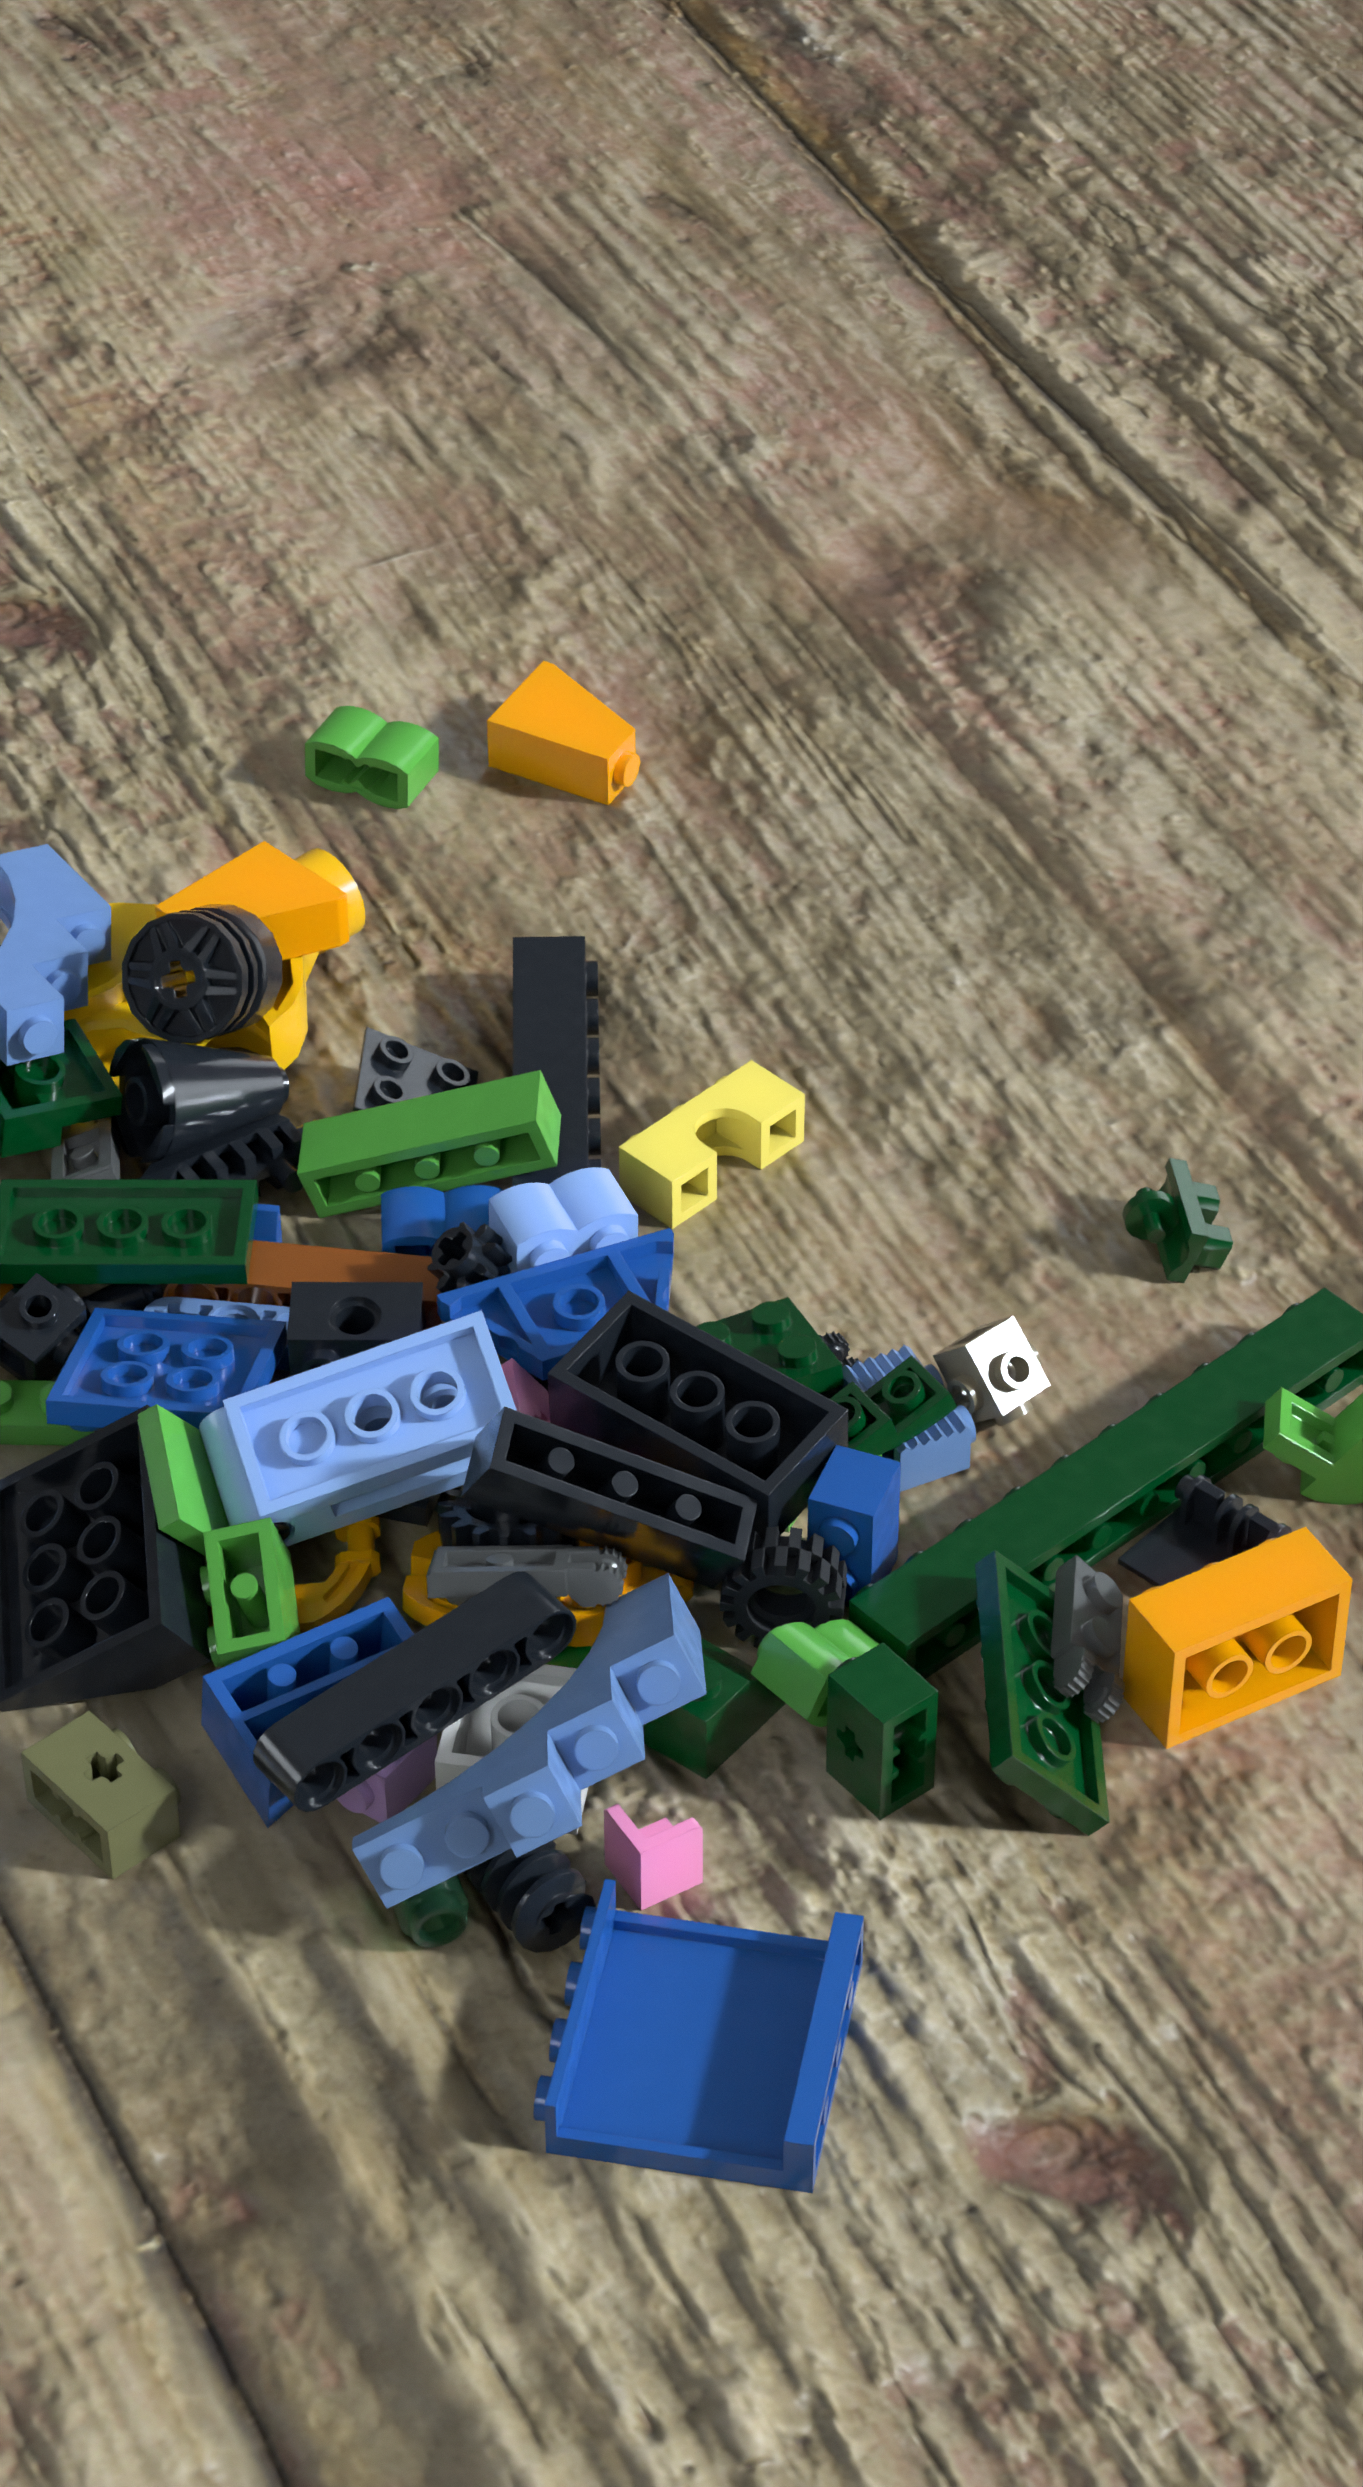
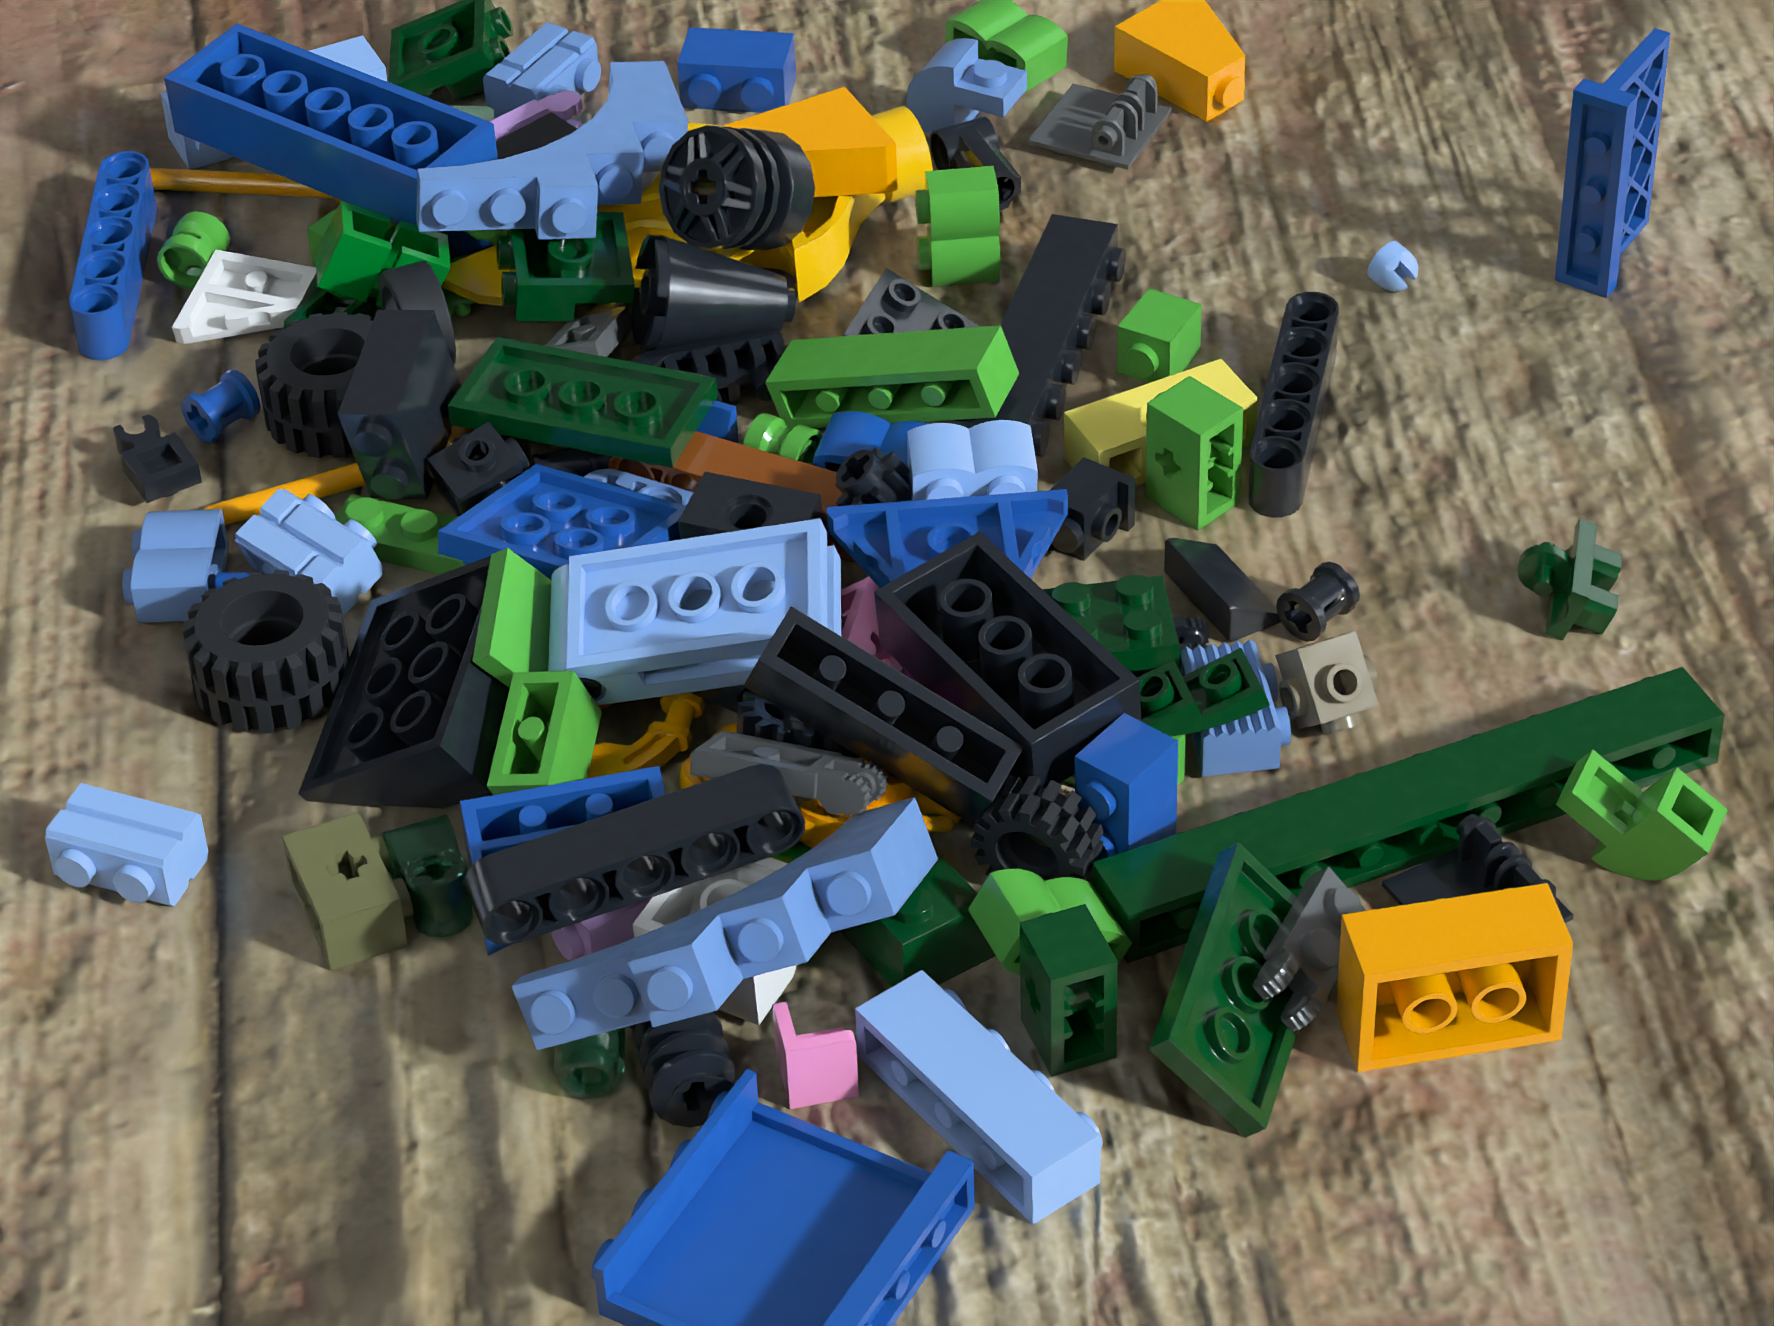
camera: 20 degrees right, 0 degrees up
none -> clear green piece [381,814,474,938]
none -> blue brick [677,27,797,113]
none -> bright green wheel [743,413,823,465]
none -> light blue brick [855,970,1102,1225]
none -> medium blue brick [906,38,1027,134]
none -> bright green brick [915,166,1000,287]
none -> black piece [930,117,1021,211]
none -> dark grey hinge [1028,74,1172,170]
none -> black brick [1050,457,1135,561]
none -> bright green brick [1117,288,1202,383]
none -> bright green brick [1145,376,1243,530]
none -> black slope [1164,538,1281,643]
none -> black beam [1248,292,1339,518]
none -> black bush [1276,561,1360,642]
none -> light blue hinge [1367,241,1418,292]
none -> blue fence [1555,28,1671,298]

